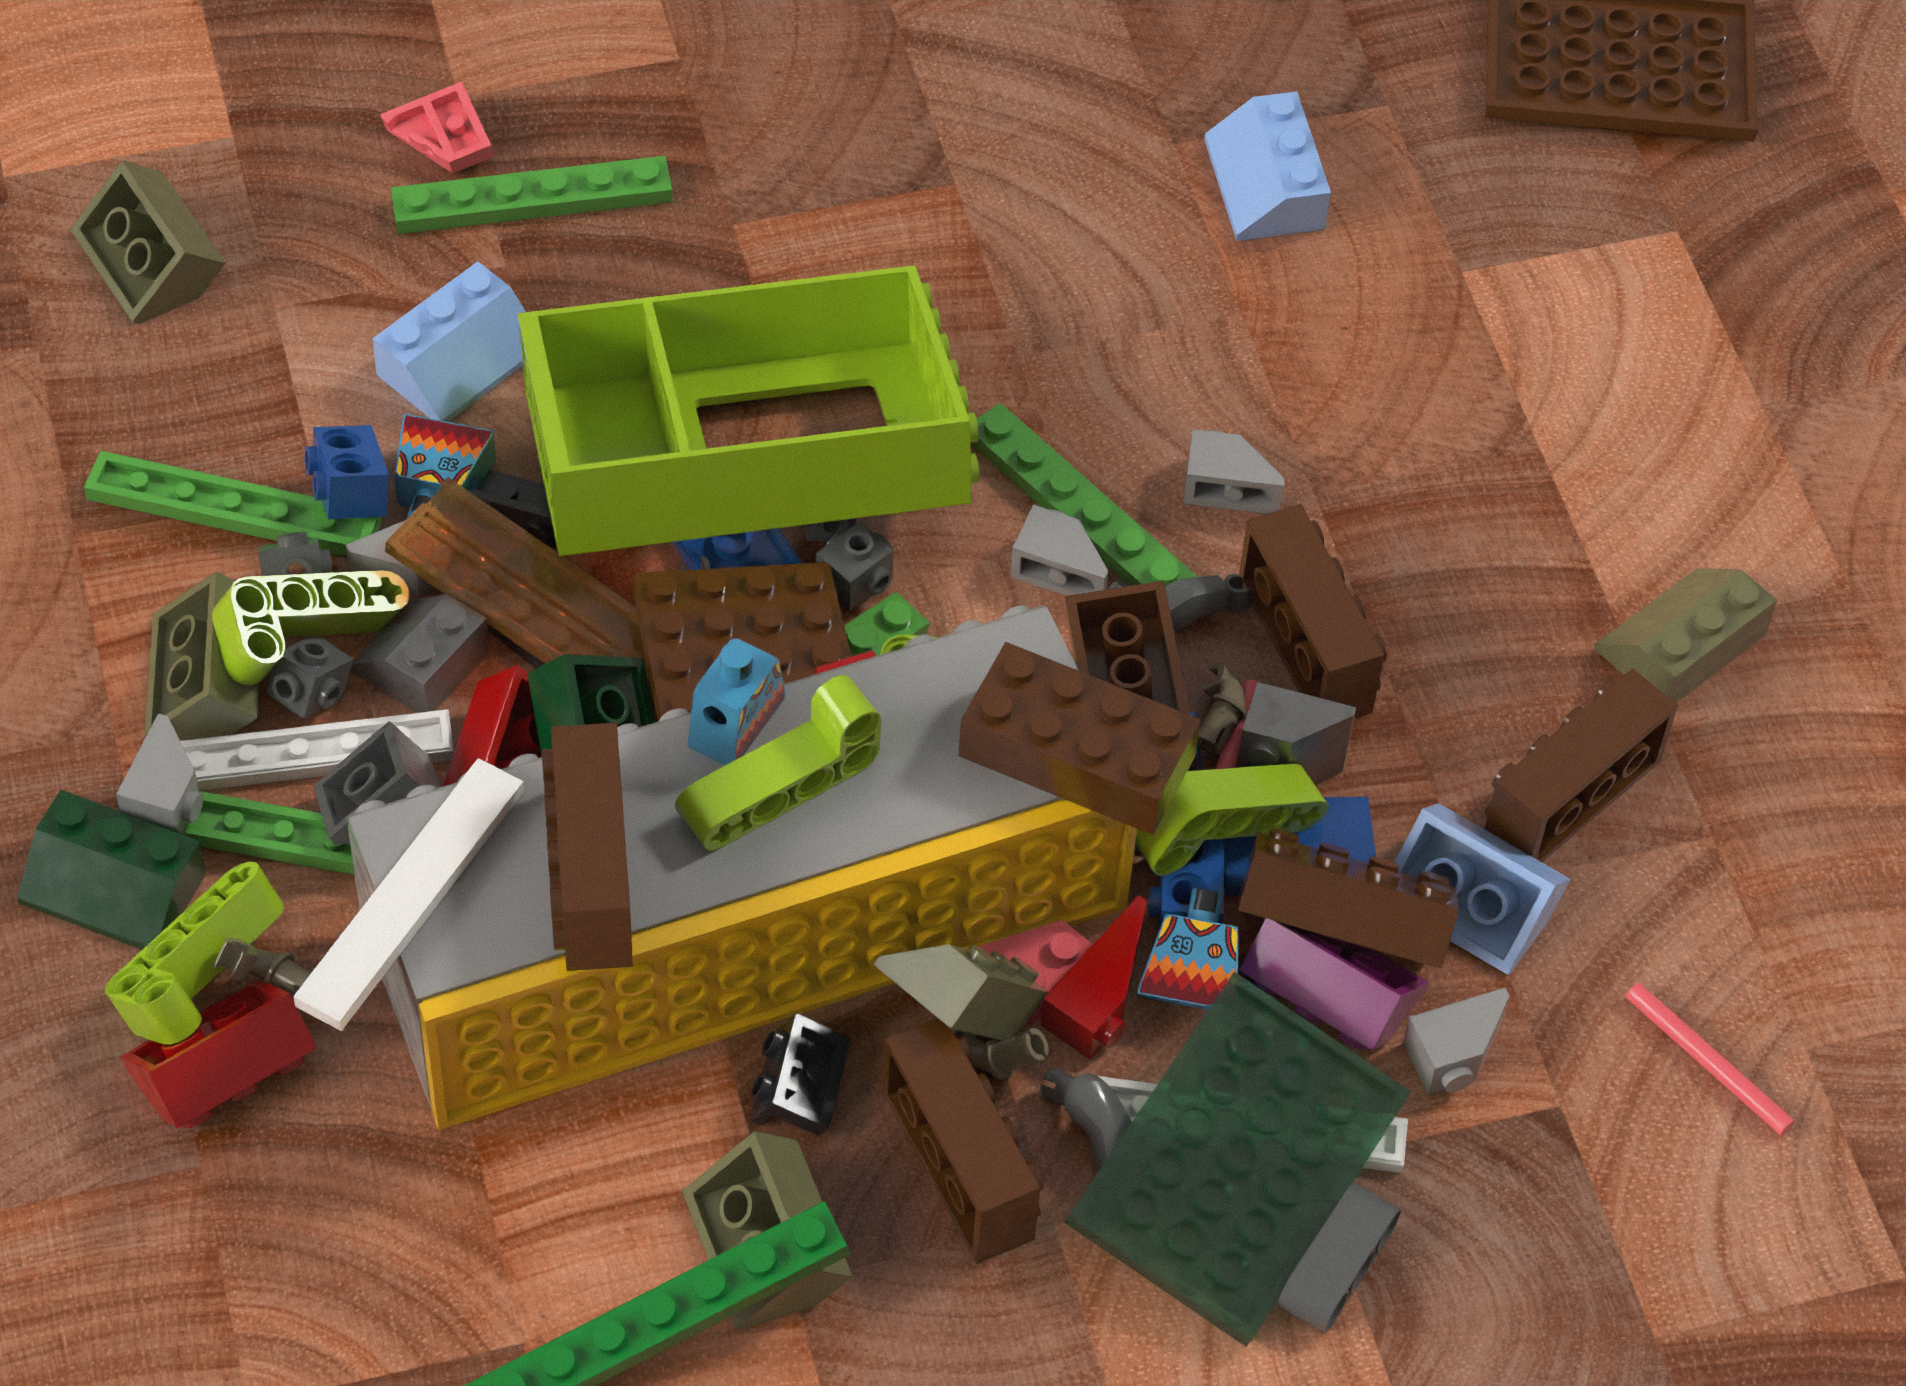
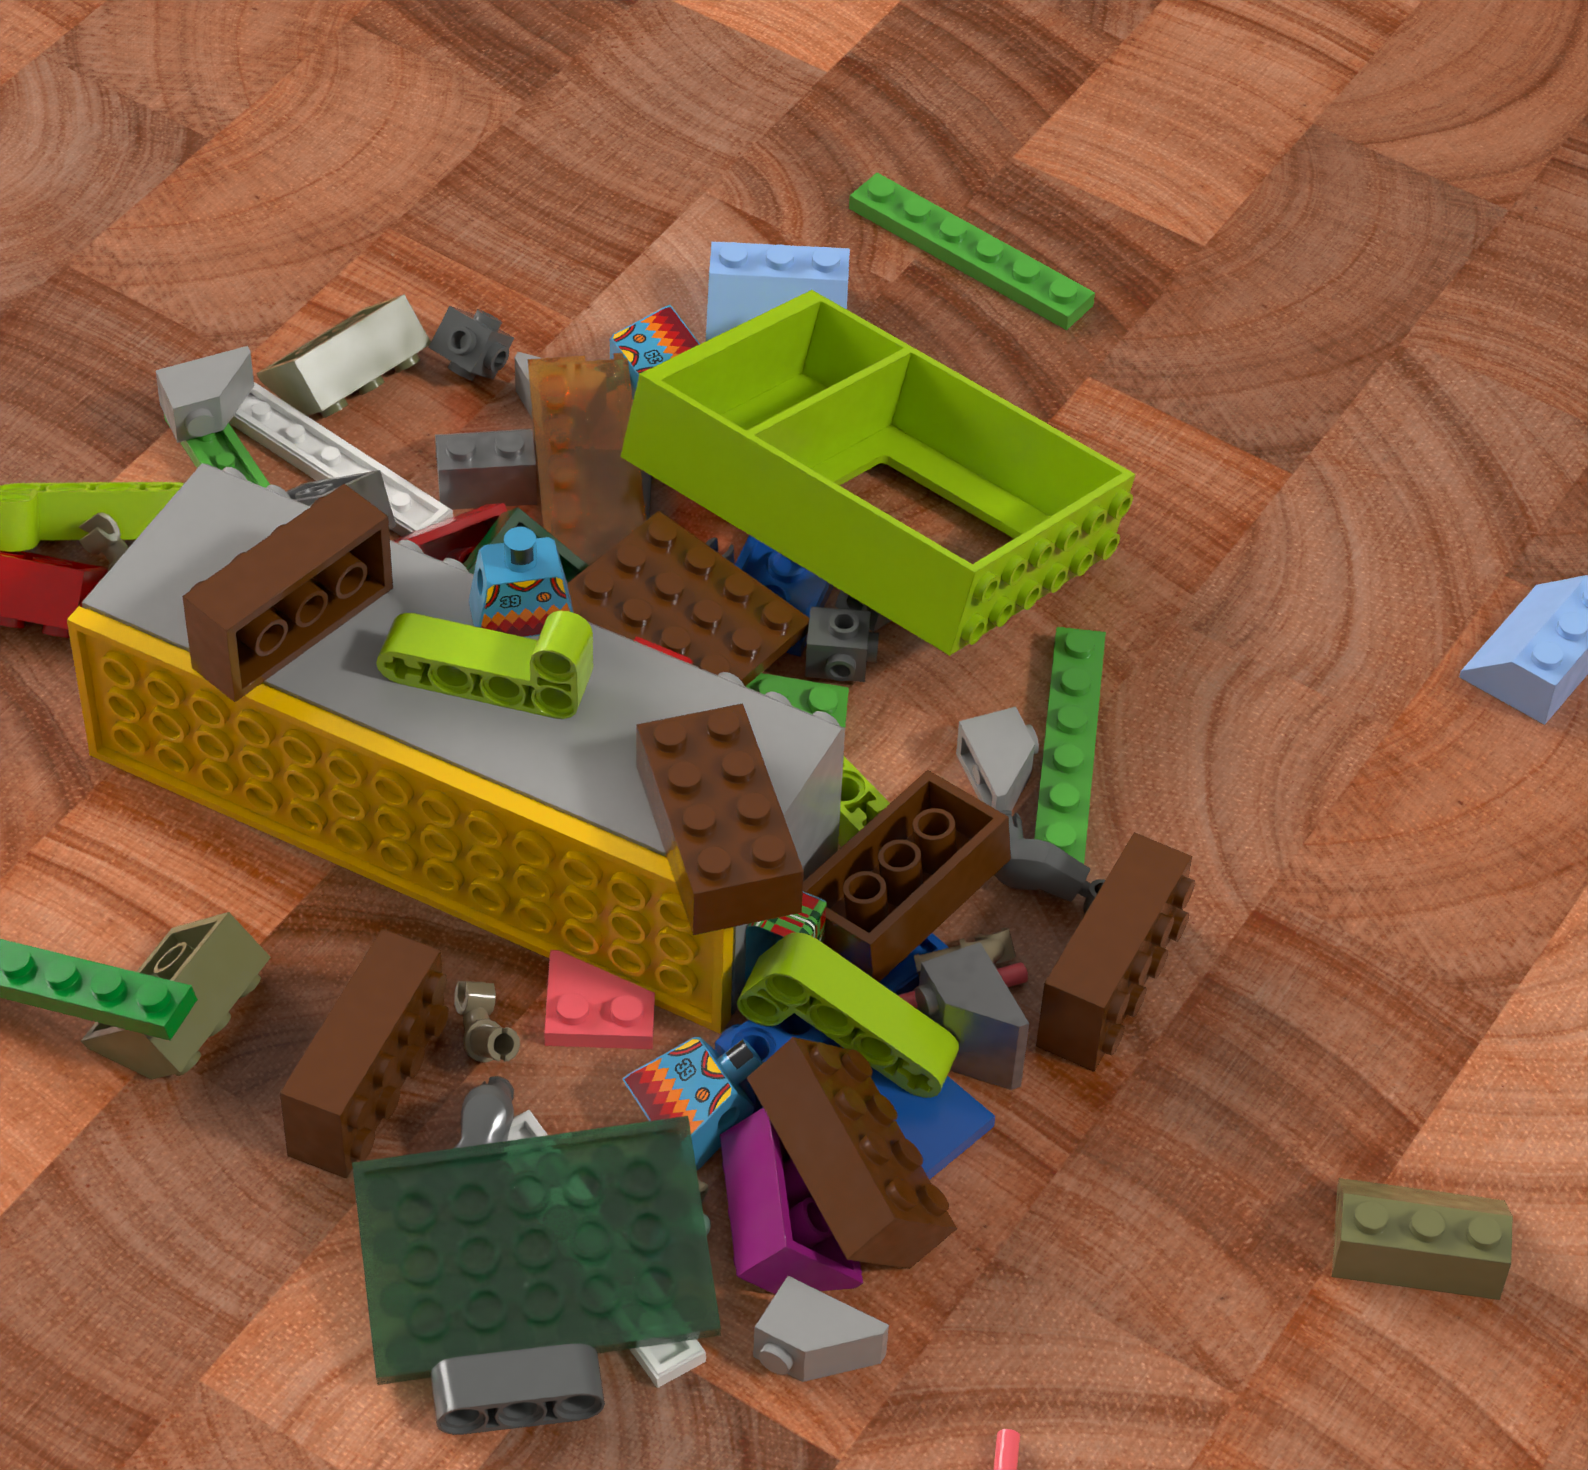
camera: 50 degrees right, 5 degrees down
dark green slope [17,790,206,950] -> none
olive slope [70,160,226,324] -> none
bright green plate [84,451,381,556] -> none
lime beam [212,570,409,686] -> none
dark grey brick [266,634,353,719] -> none
white tile [293,758,524,1031] -> none
blue brick [304,425,389,519] -> none
coral wing [380,81,495,174] -> none
black bracket [750,1013,851,1136] -> none
olive slope [874,944,1049,1041] -> none
red slope [1041,895,1147,1060] -> none
light grey slope [1183,429,1284,514] -> none
light blue slope [1394,803,1571,975] -> none
reddish brown brick [1484,668,1678,862] -> none

